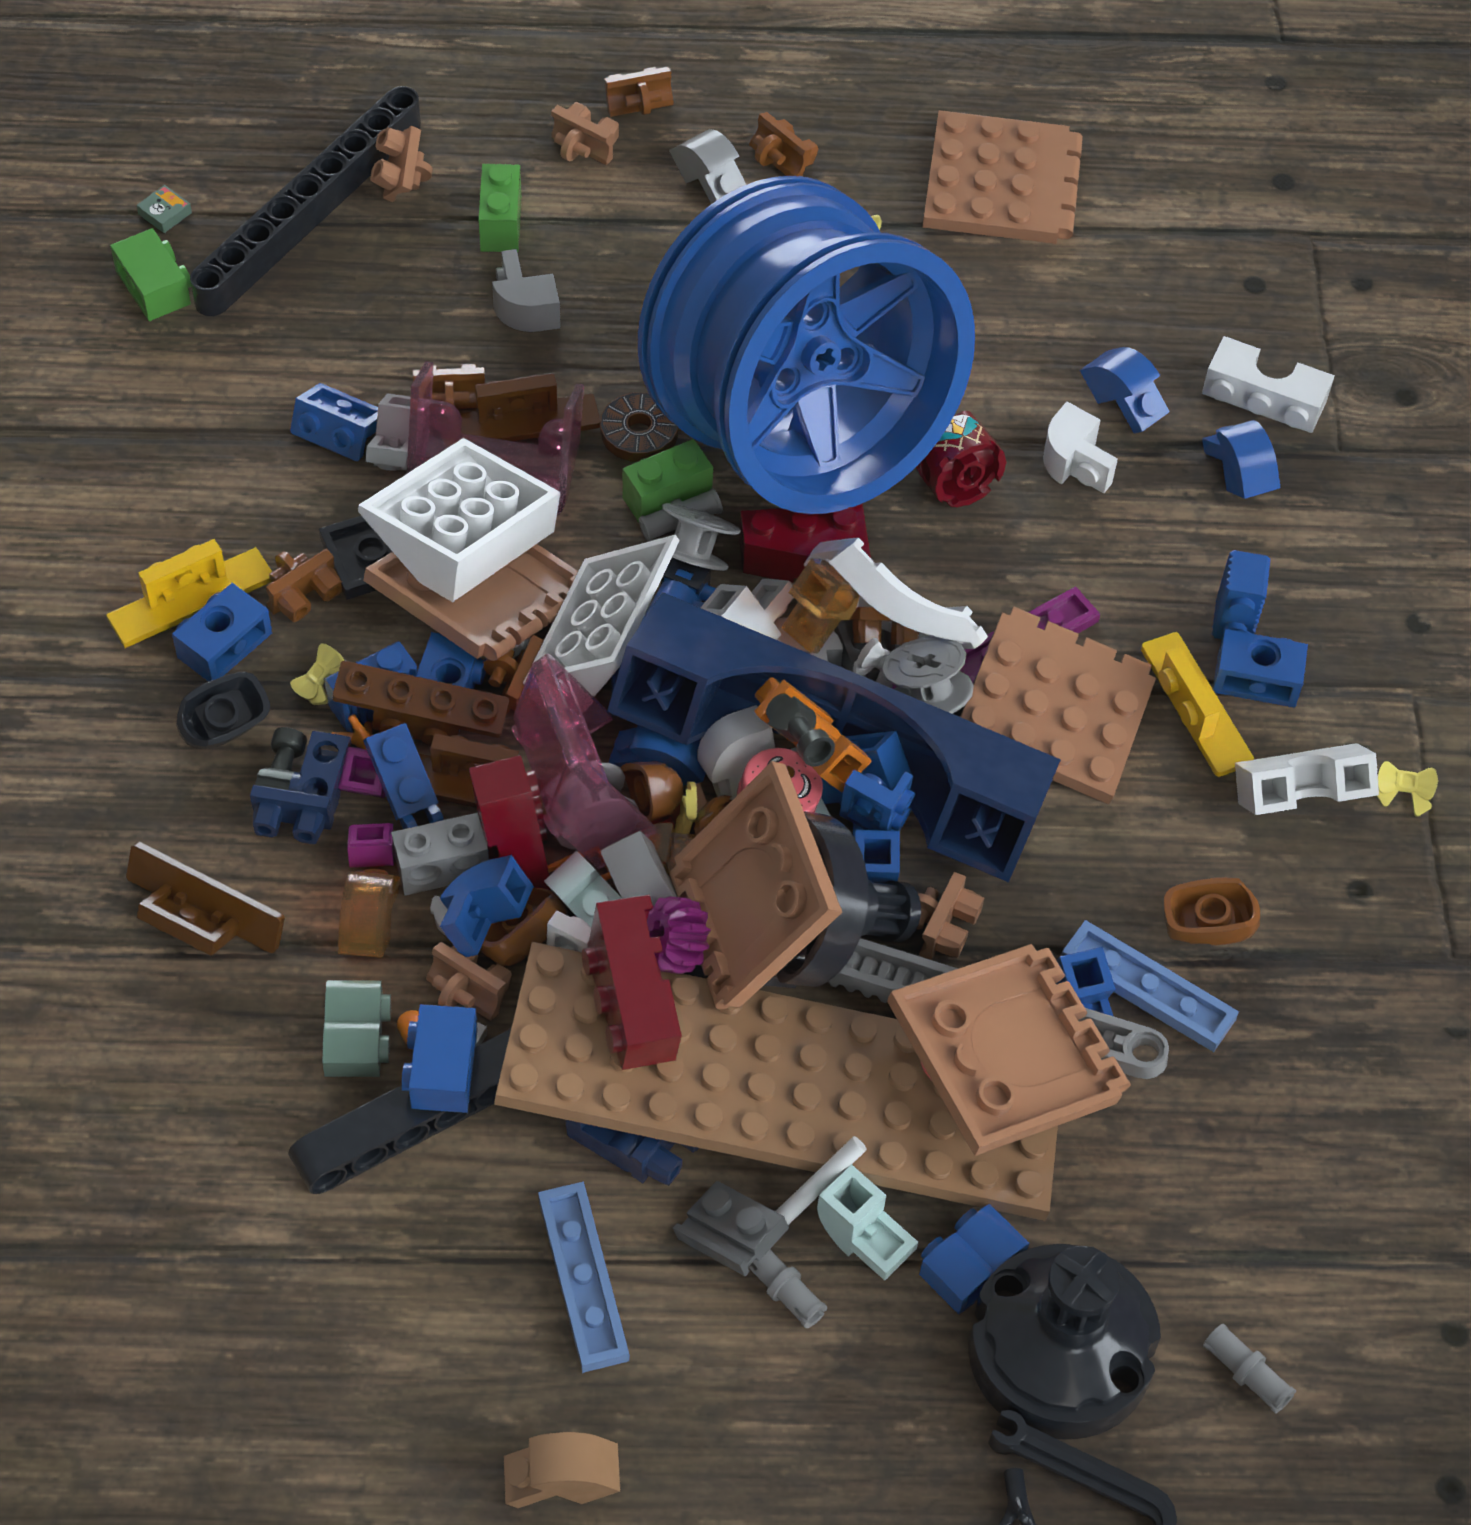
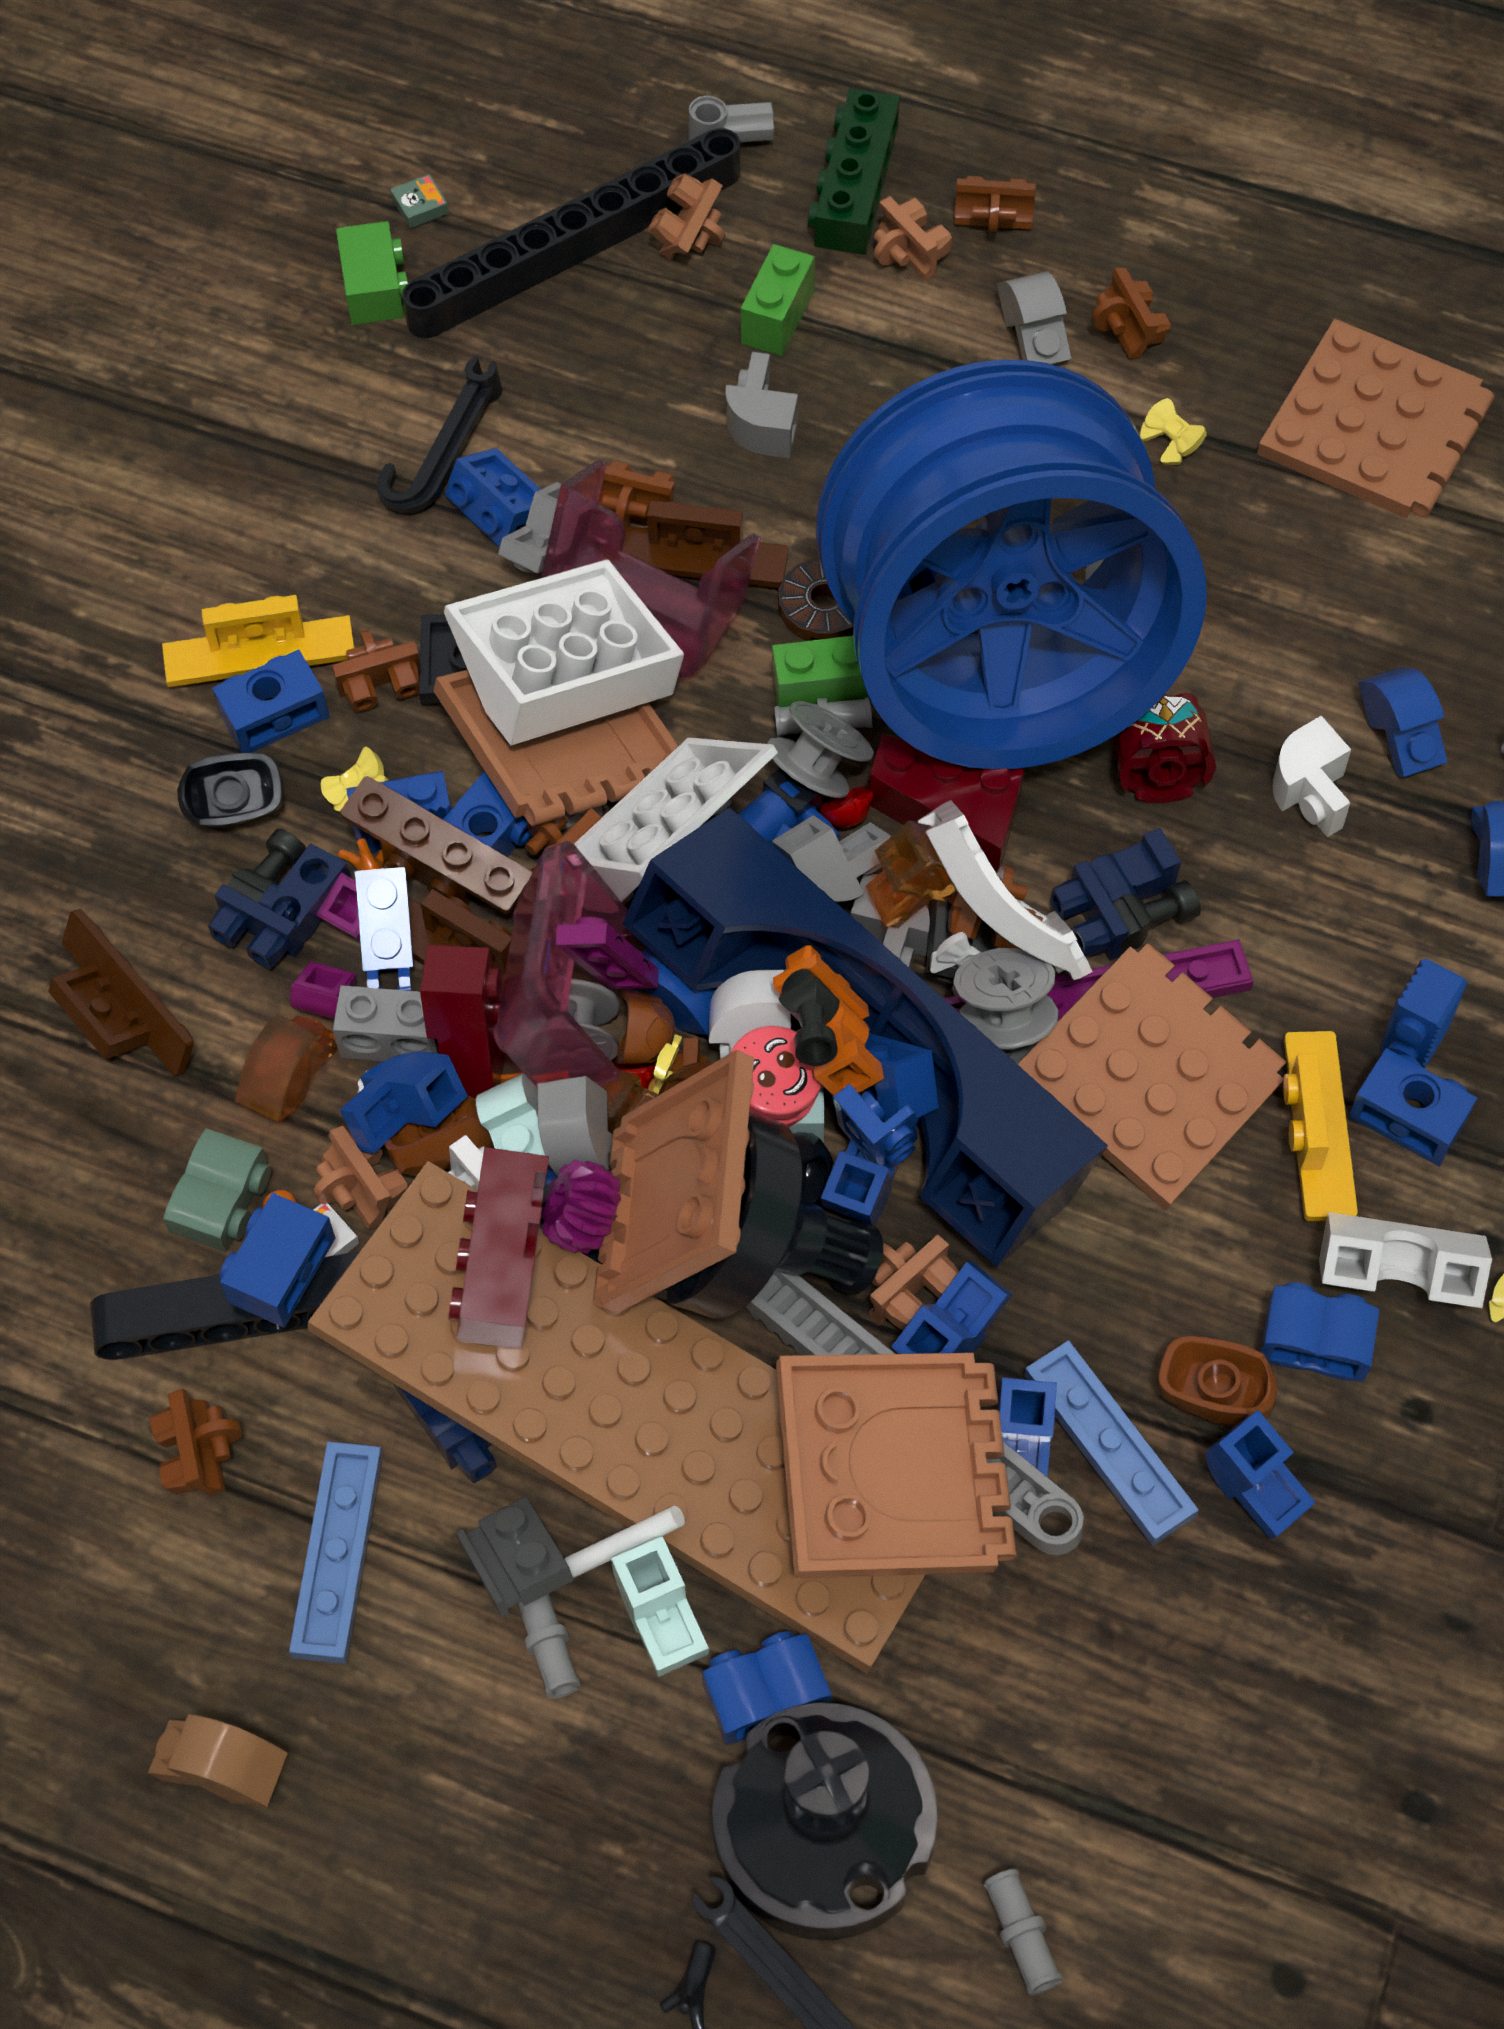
camera: 25 degrees right, 5 degrees up
none -> dark orange hips [149,1388,242,1496]
none -> black piece [377,356,503,514]
none -> magenta plate [556,917,659,990]
none -> light grey piece [688,96,774,142]
none -> dark green brick [808,88,900,255]
none -> red animal [819,786,873,828]
none -> blue brick [891,1261,1013,1354]
none -> dark blue hips [1050,828,1201,961]
none -> blue brick [1206,1410,1316,1539]
none -> blue brick [1260,1282,1380,1381]

